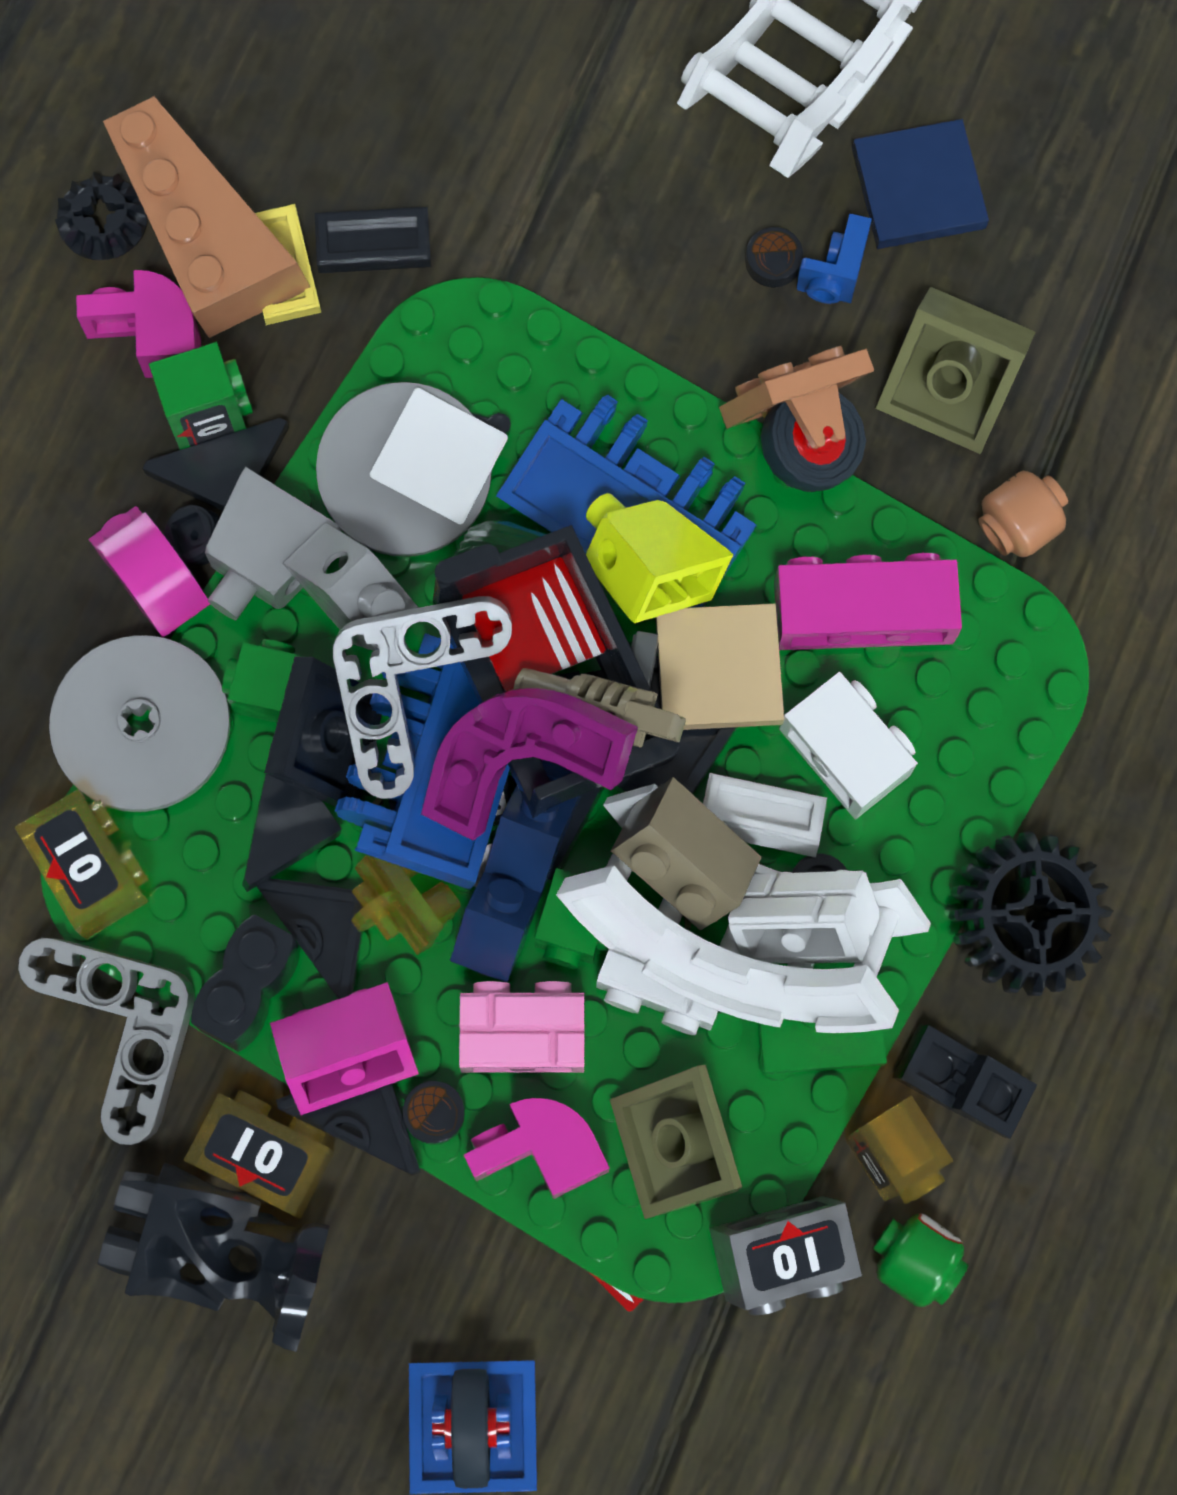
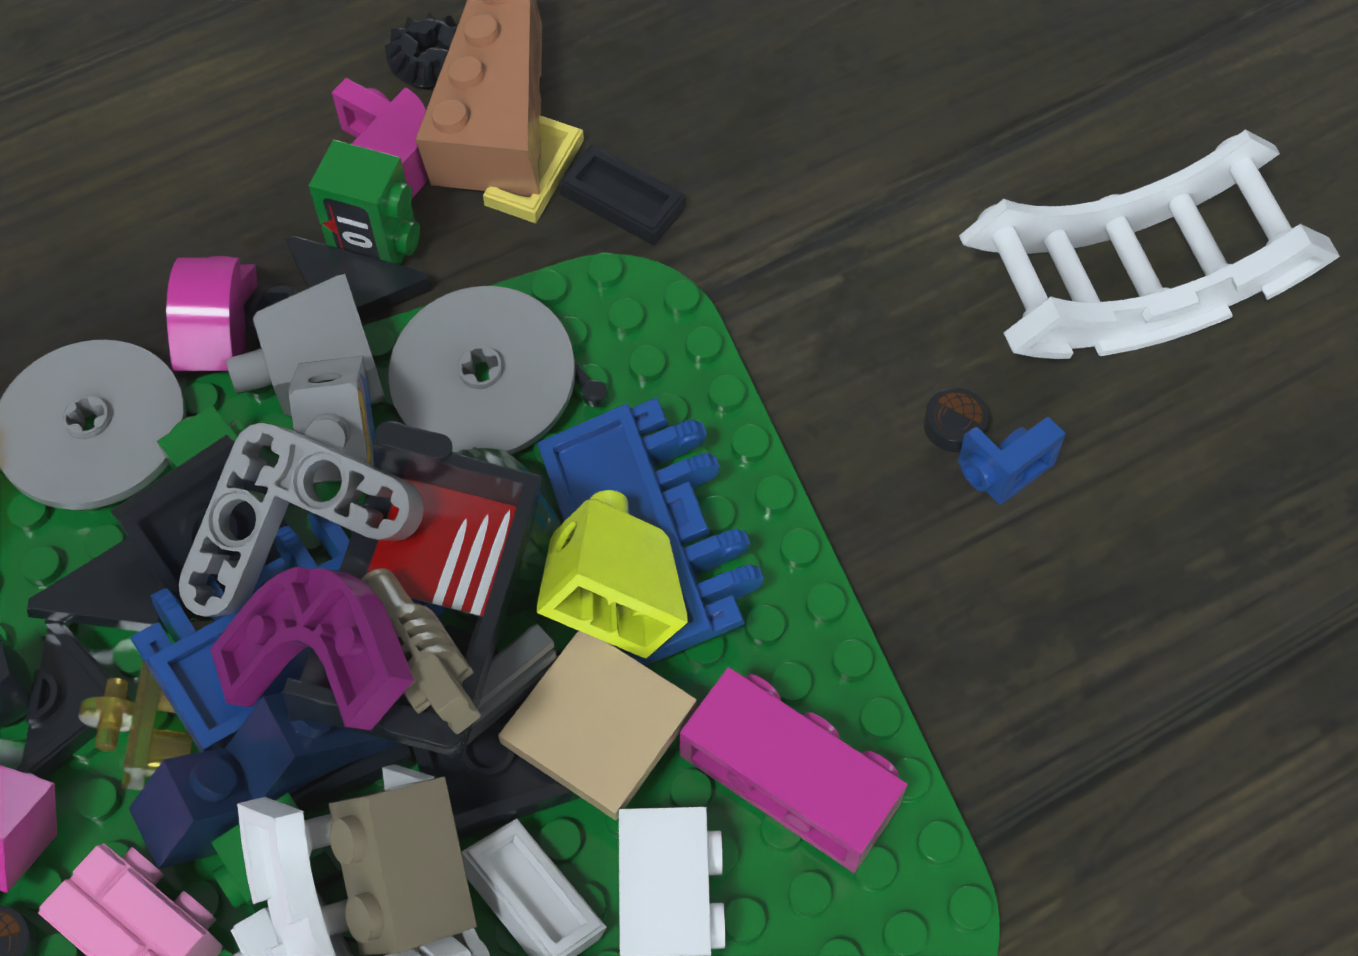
camera: 40 degrees right, 15 degrees down
white sticker [370,388,508,524] -> none
plate [719,346,874,492] -> none
dark blue tile [852,119,989,249] -> none
olive slope [875,287,1036,454] -> none
nougat head [978,471,1068,557] -> none

